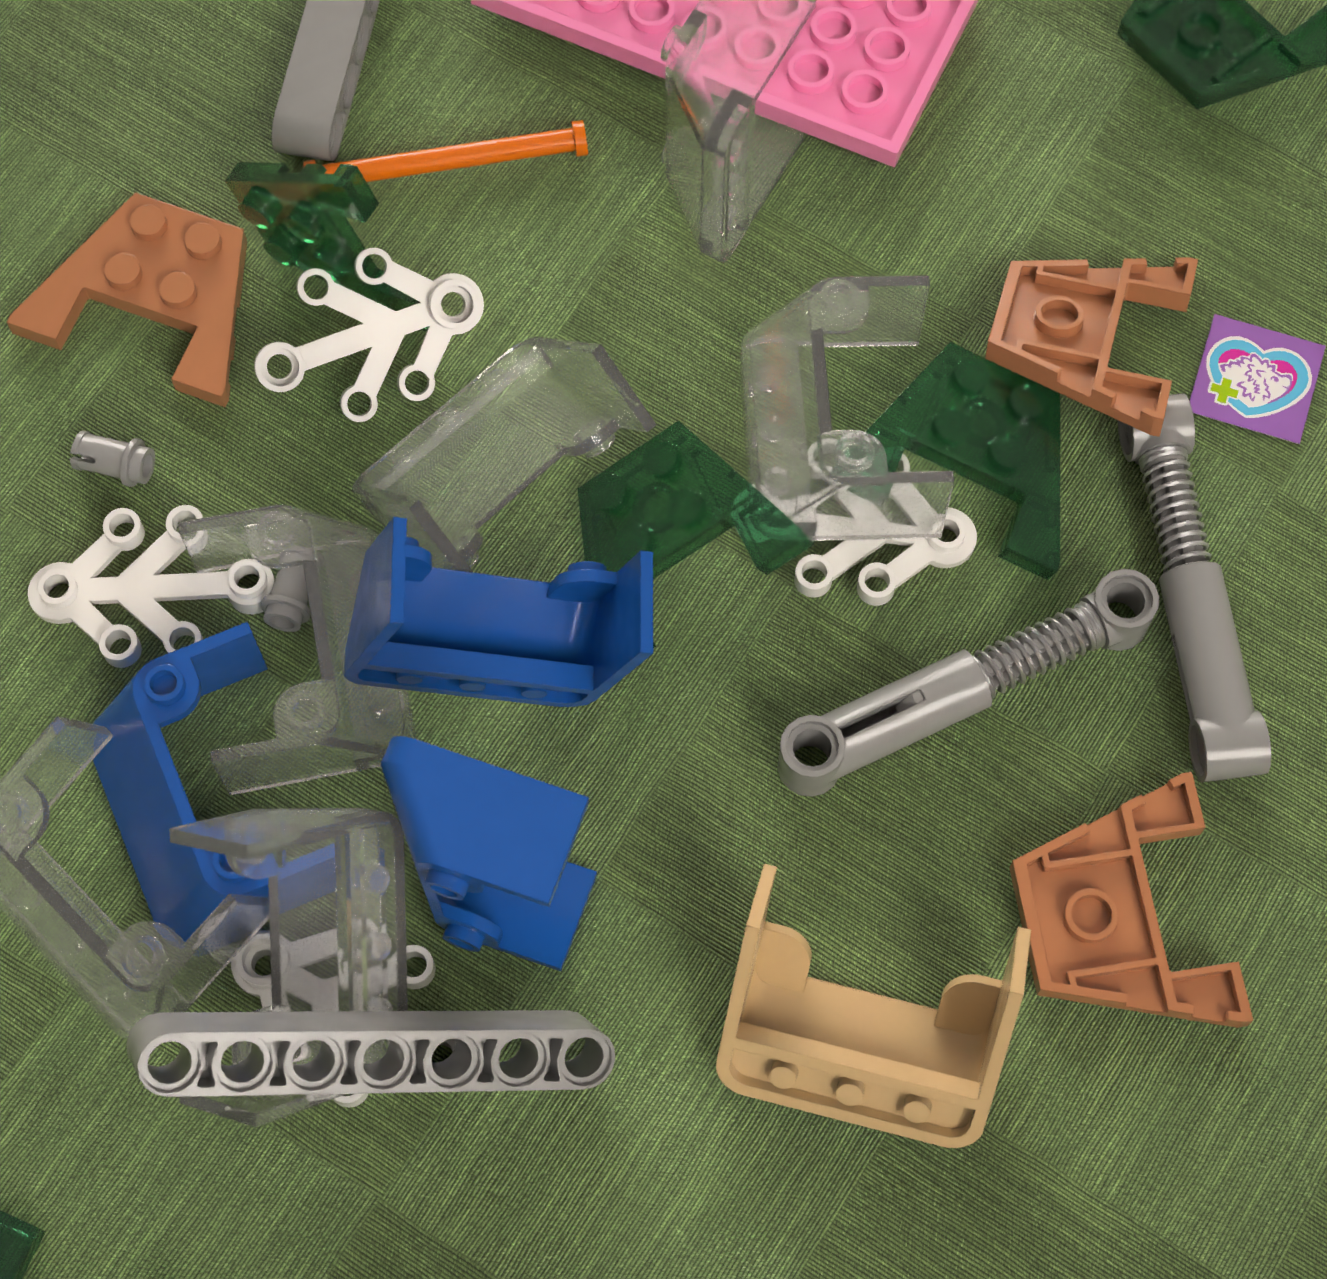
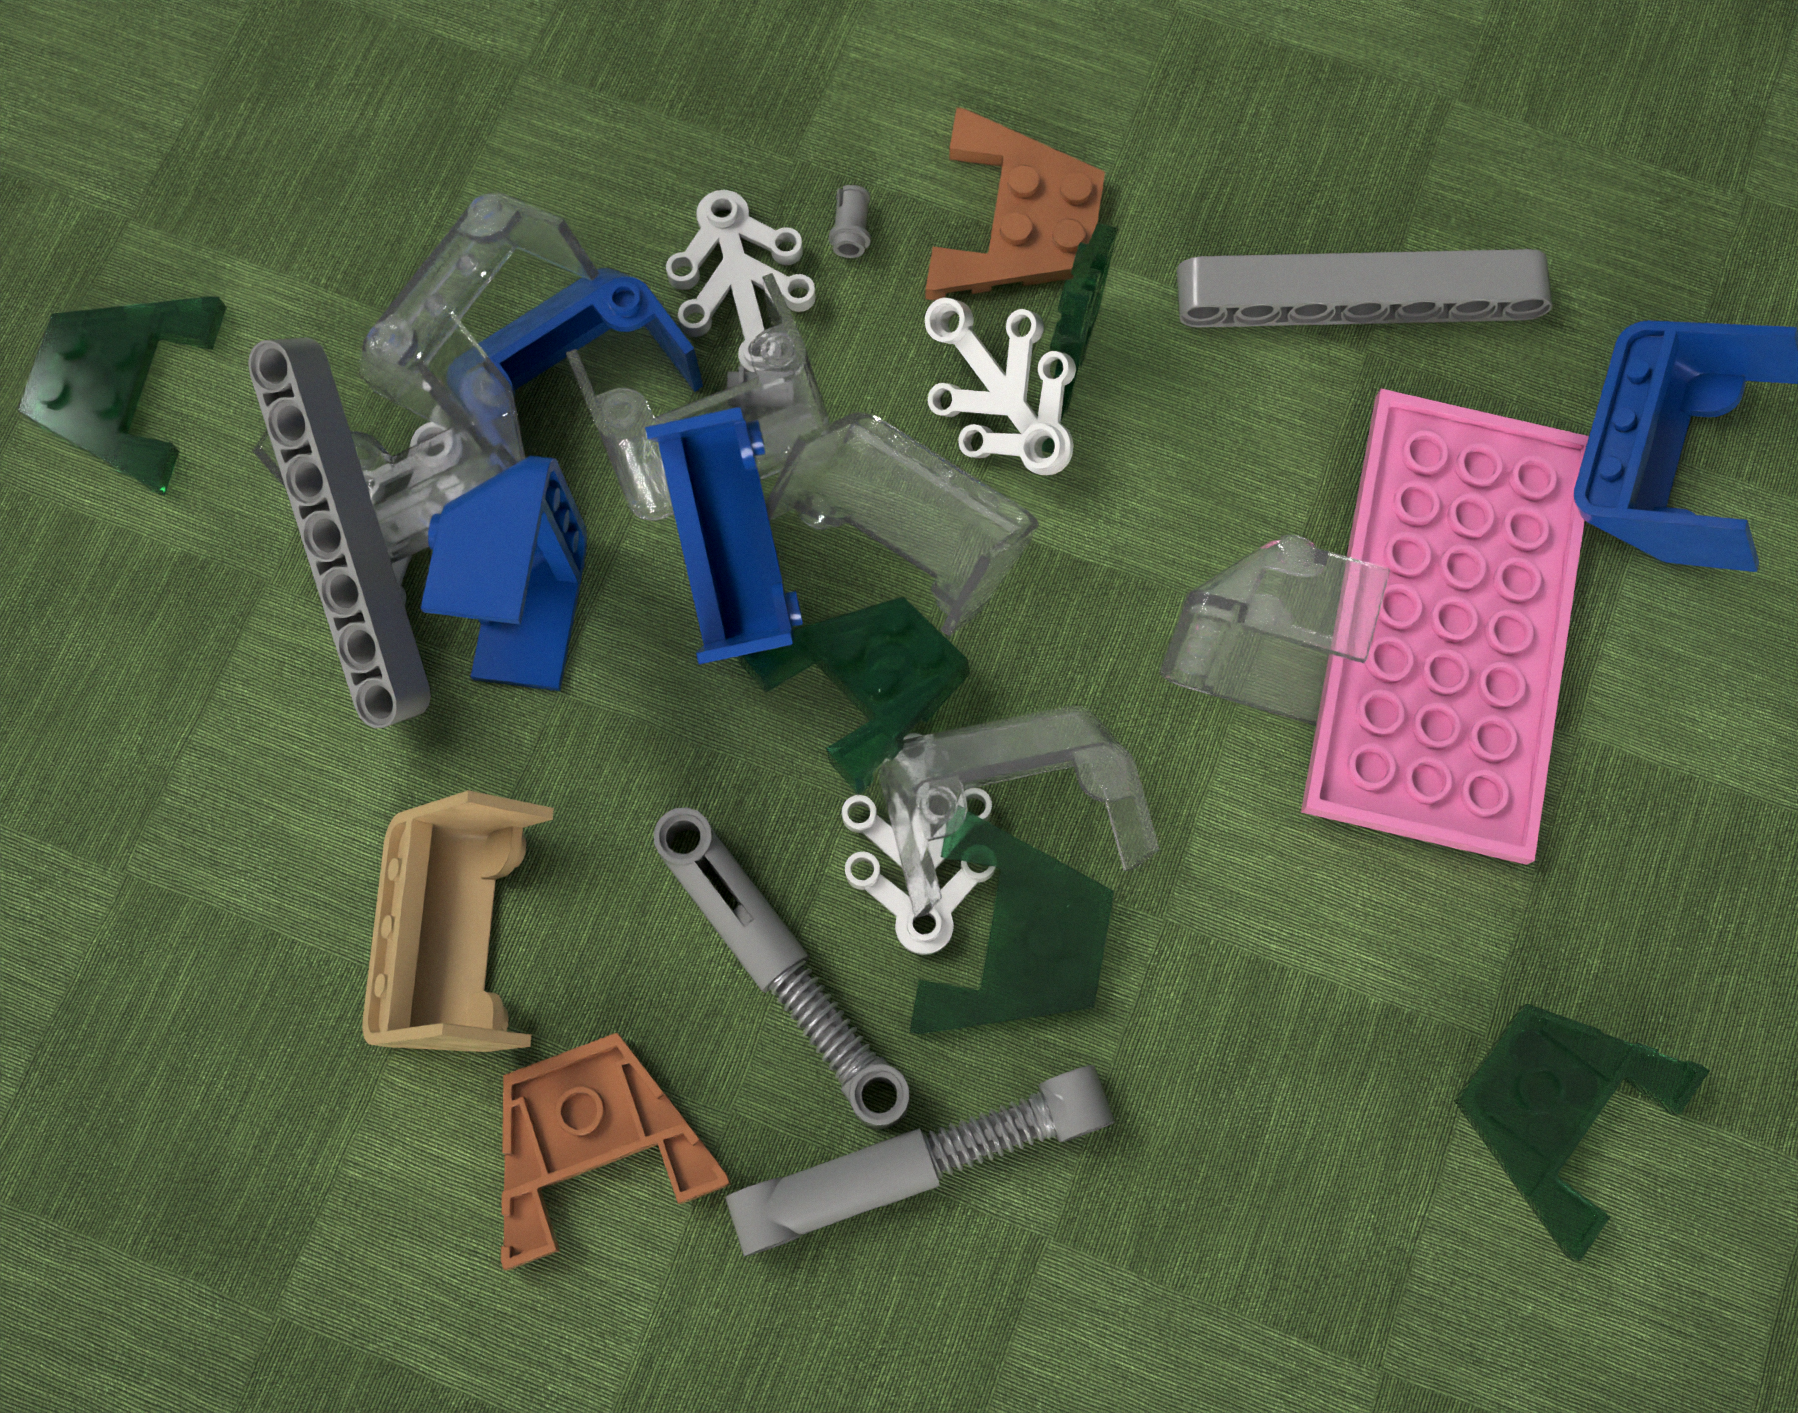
camera: 80 degrees right, 5 degrees up
orange bar [303,120,588,197] -> none
nougat wing [985,257,1198,437] -> none
sticker [1190,314,1326,444] -> none

